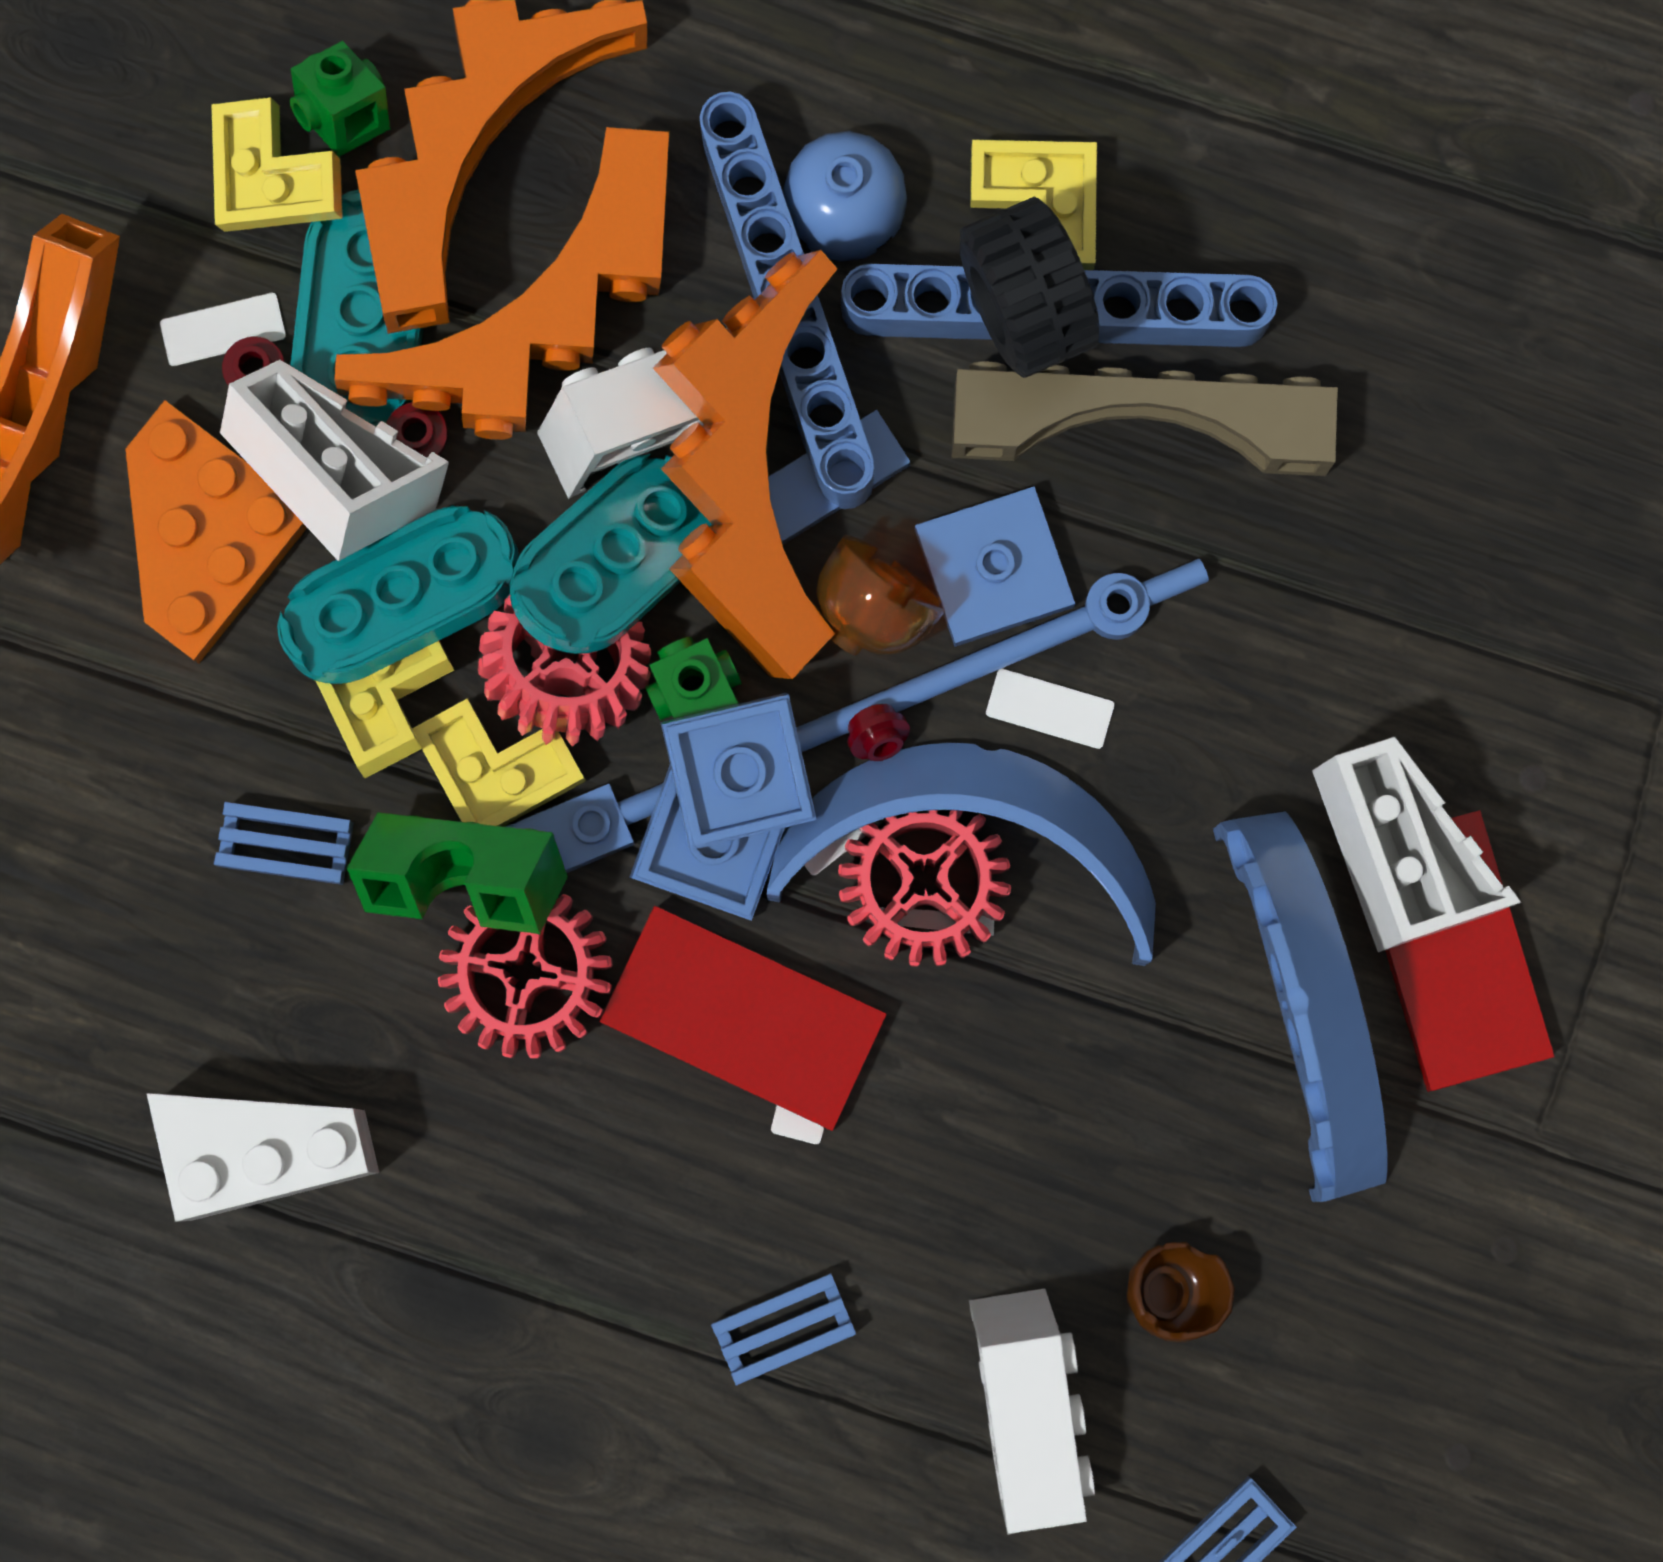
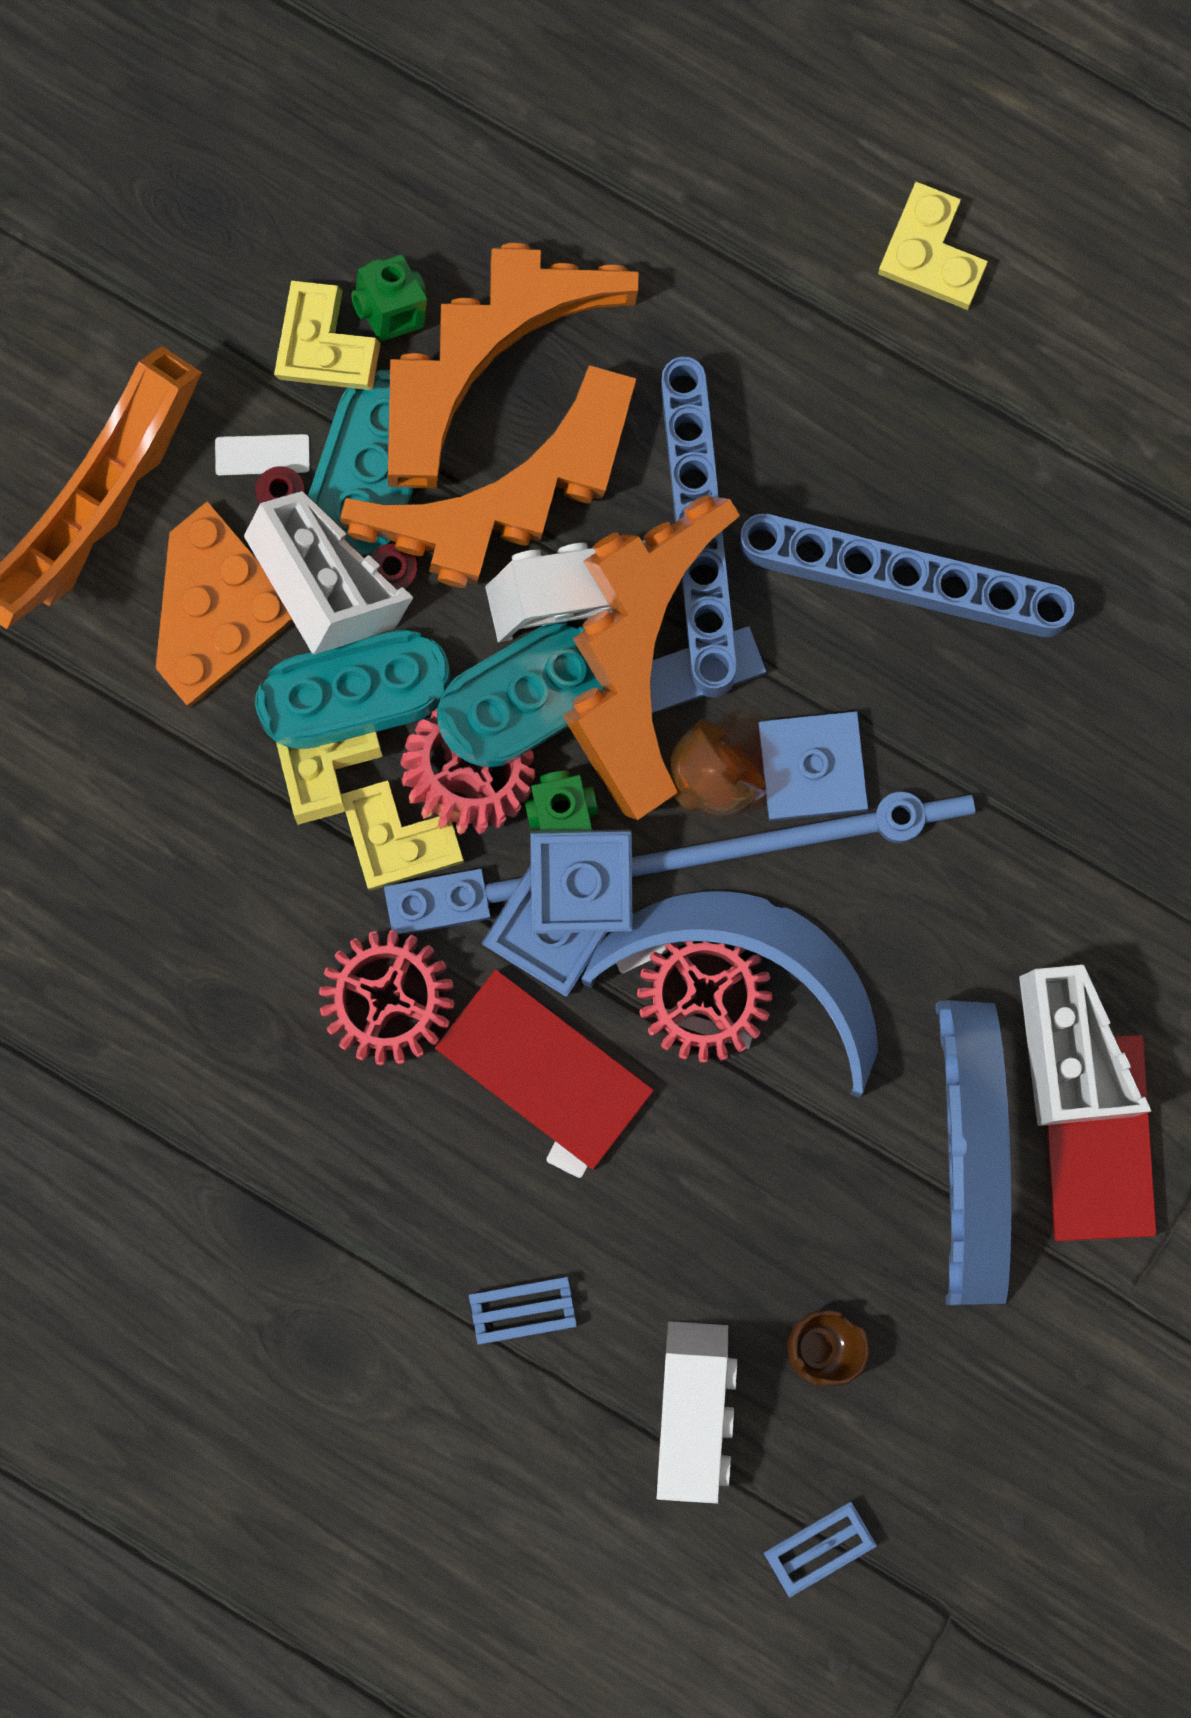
camera: 20 degrees right, 0 degrees up
white wedge [146,1093,379,1222] -> none
medium blue tile [214,802,354,885] -> none
green arch [347,812,568,934] -> none
medium blue cylinder [783,131,907,261] -> none
dark red plate [848,704,910,761] -> none
dark tan arch [952,361,1338,476] -> none
black tyre [960,196,1099,378] -> none
light yellow plate [970,140,1097,270] -> none
white sticker [986,669,1114,749] -> none

